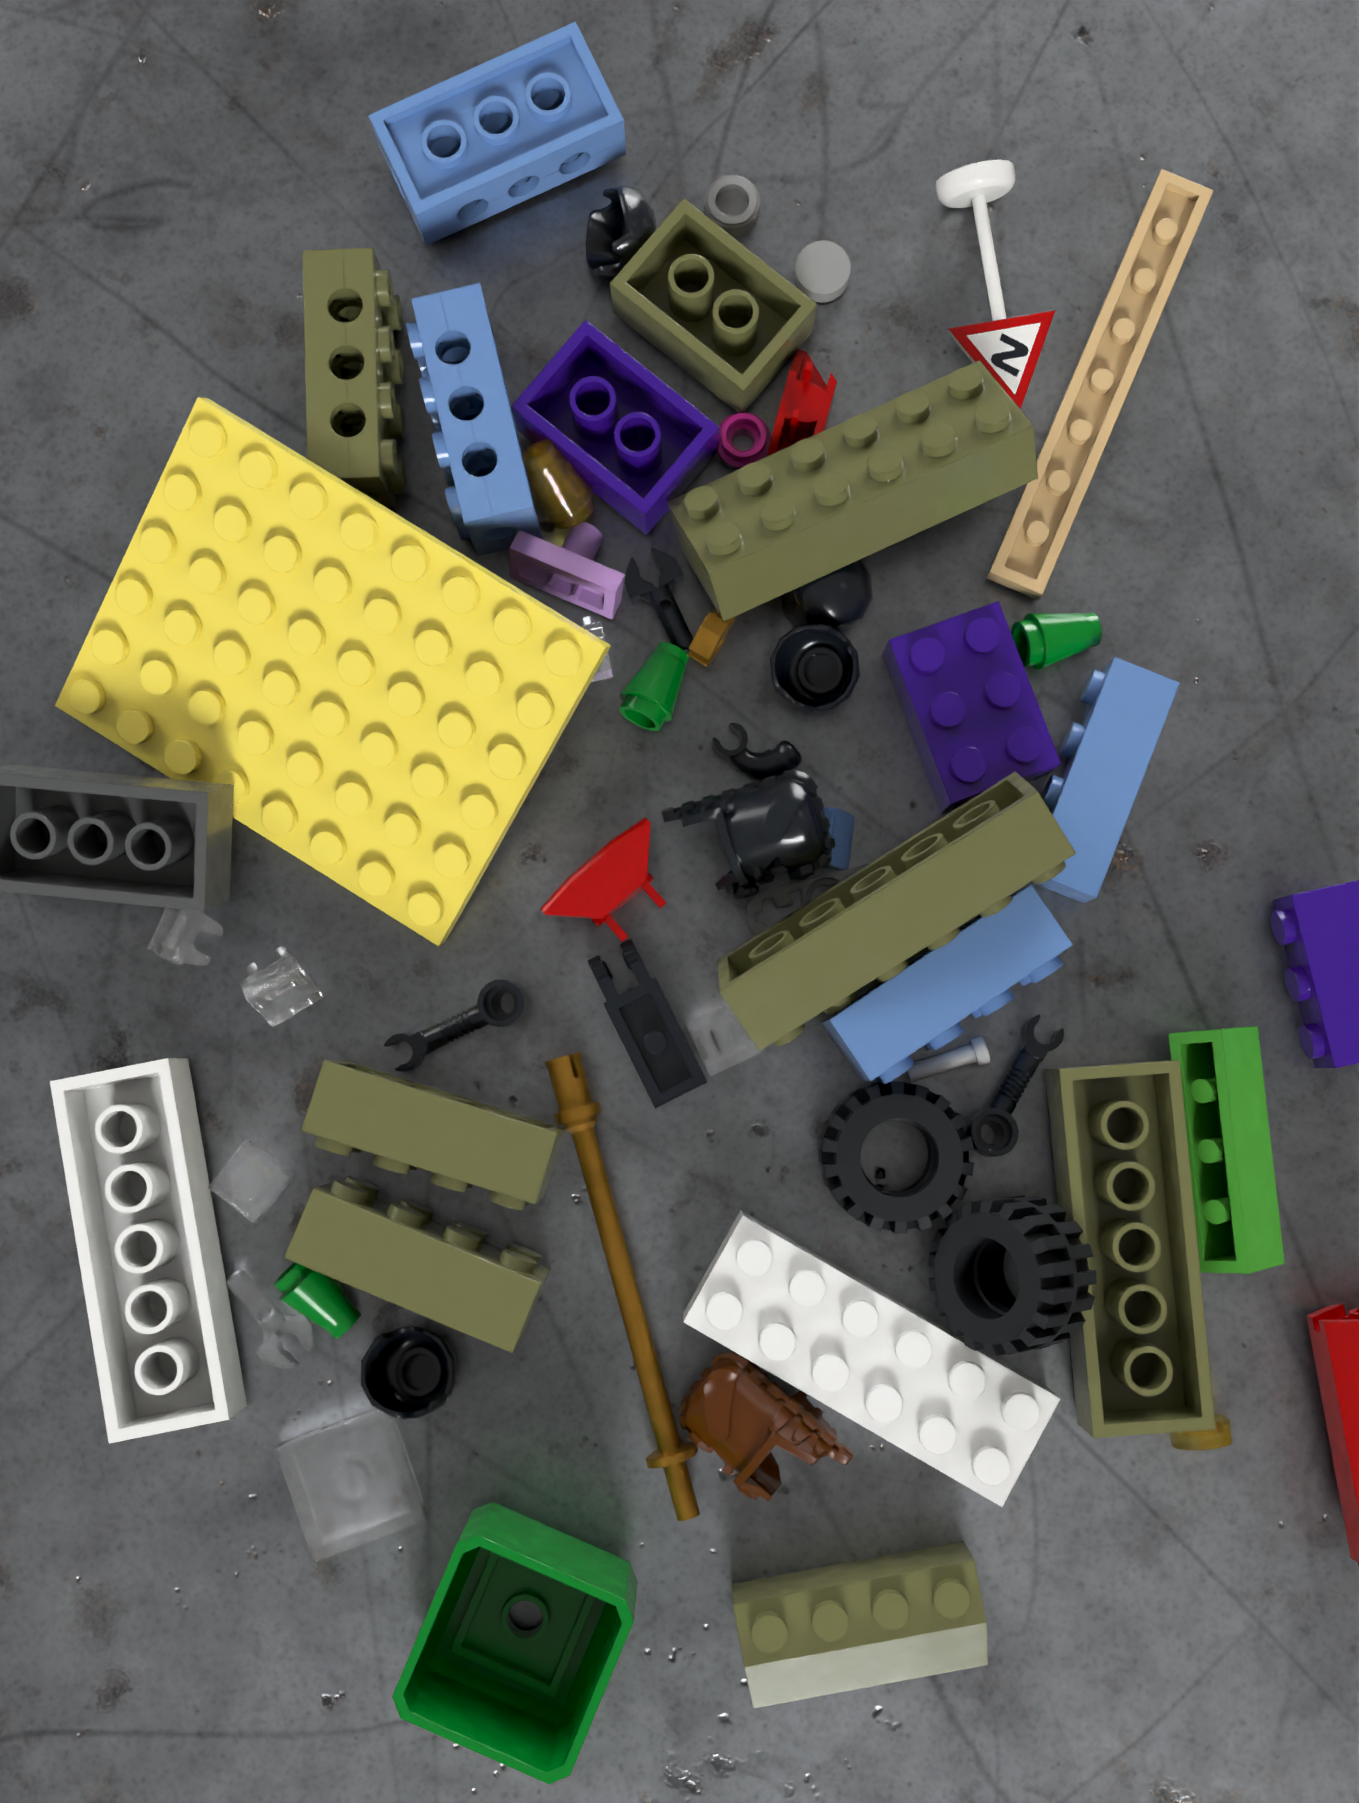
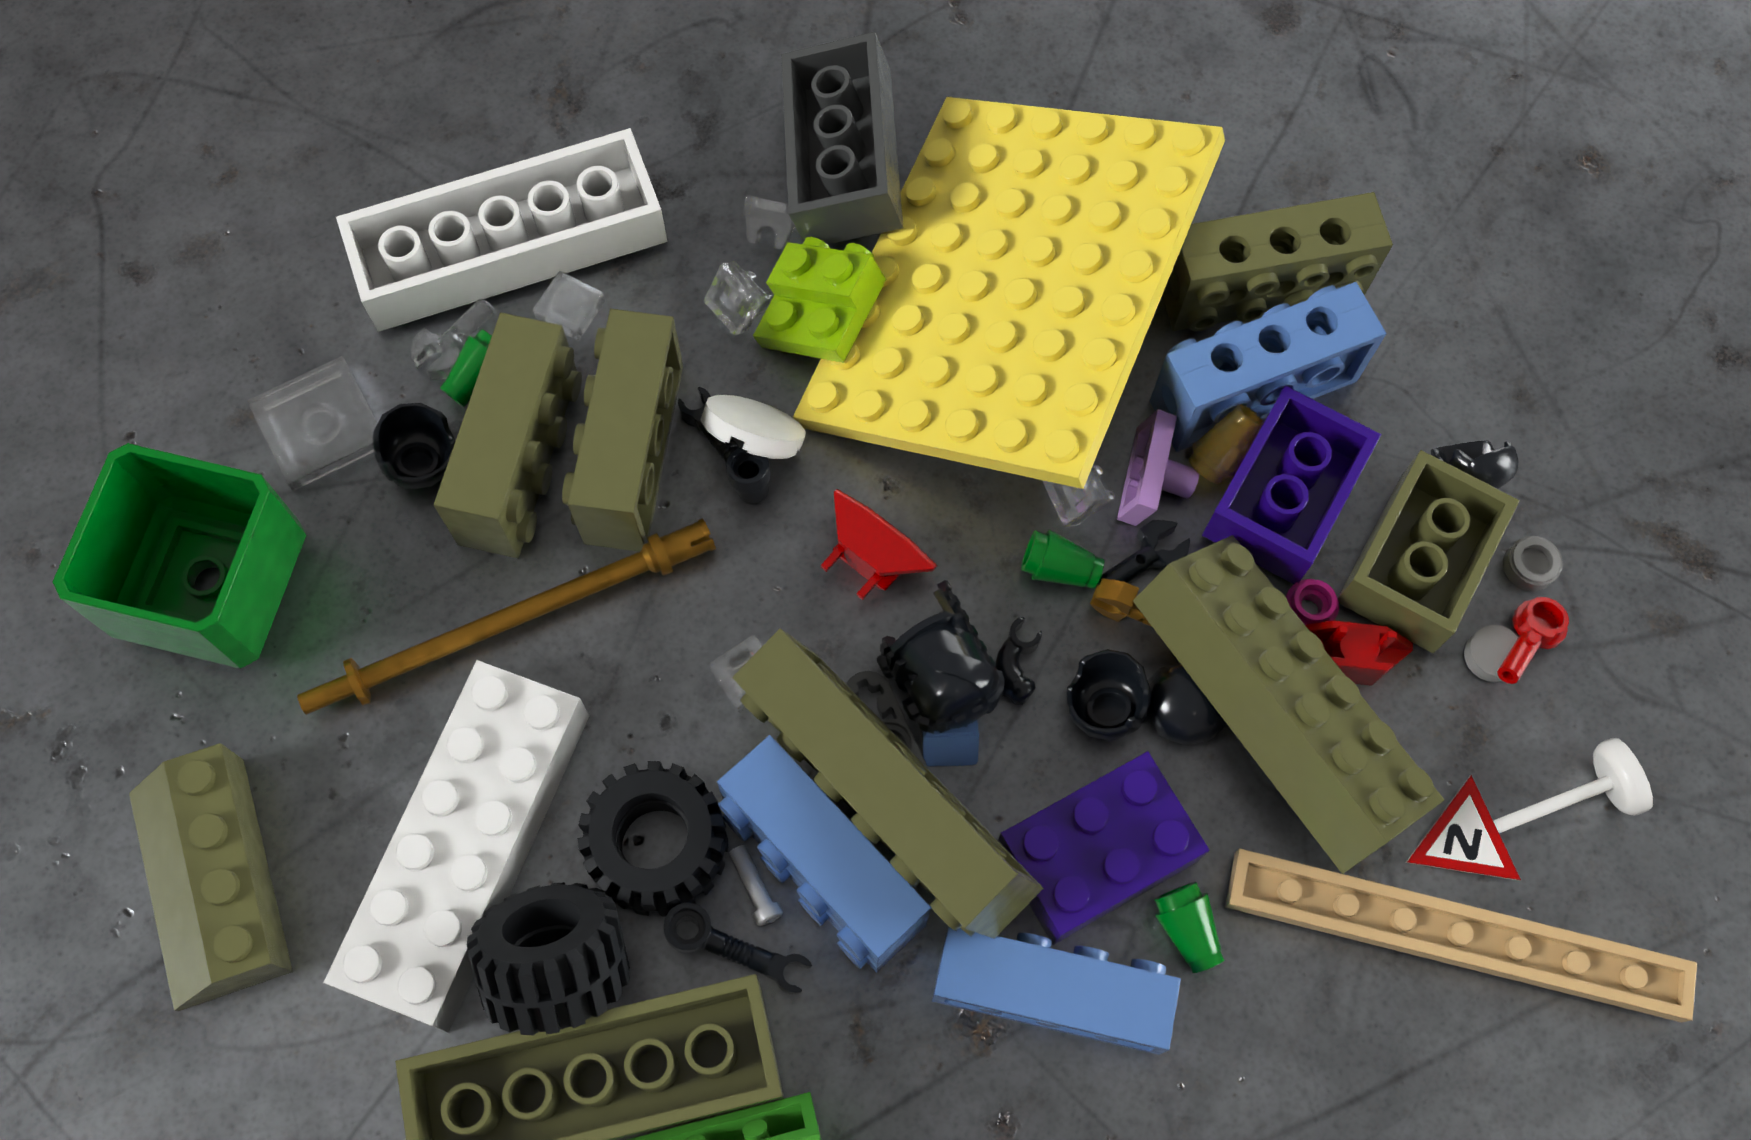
camera: 75 degrees right, 15 degrees down
medium blue brick [368,22,626,246] -> none
black hinge [587,939,707,1108] -> none
reddish brown helmet [678,1352,854,1501] -> none
none -> white tile [701,395,806,459]
none -> lime plate [753,237,886,363]
none -> red plate [1497,597,1569,684]

